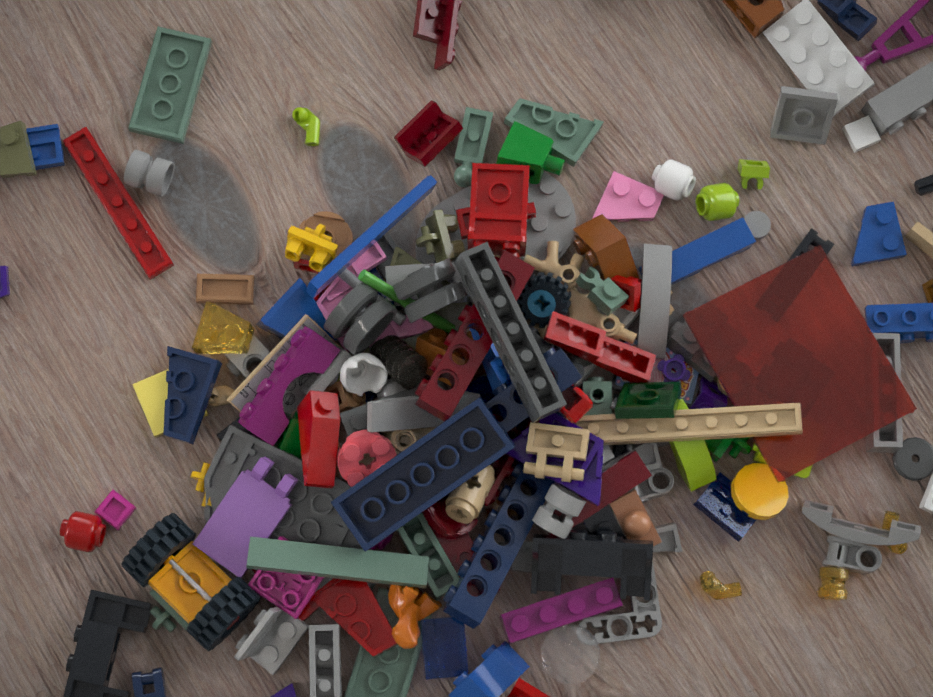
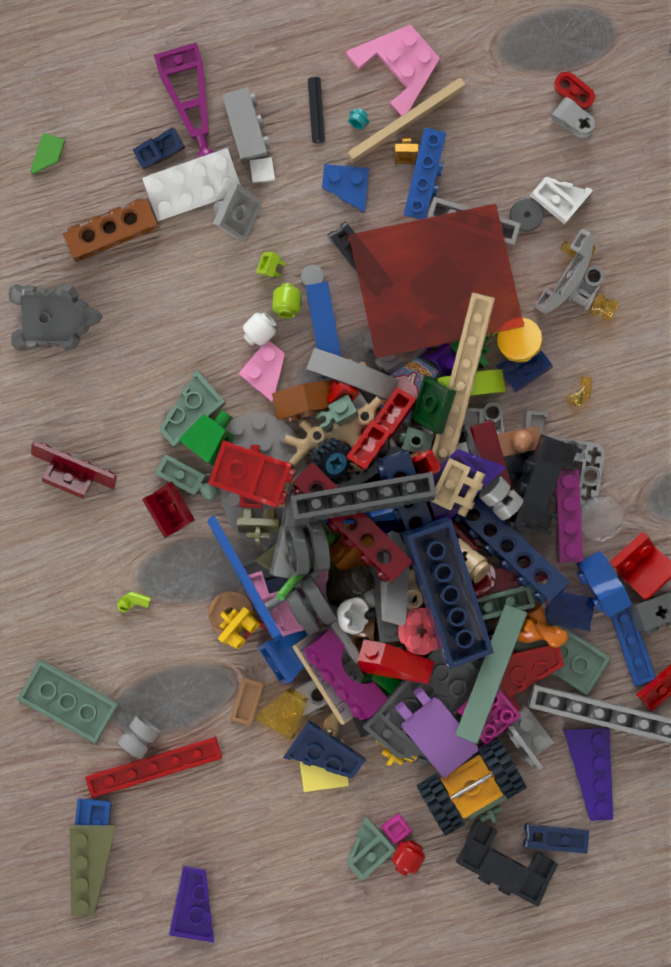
camera: 70 degrees left, 10 degrees up
dark purple plate [657,354,691,382] -> none
none -> sand green wing [347,816,396,881]

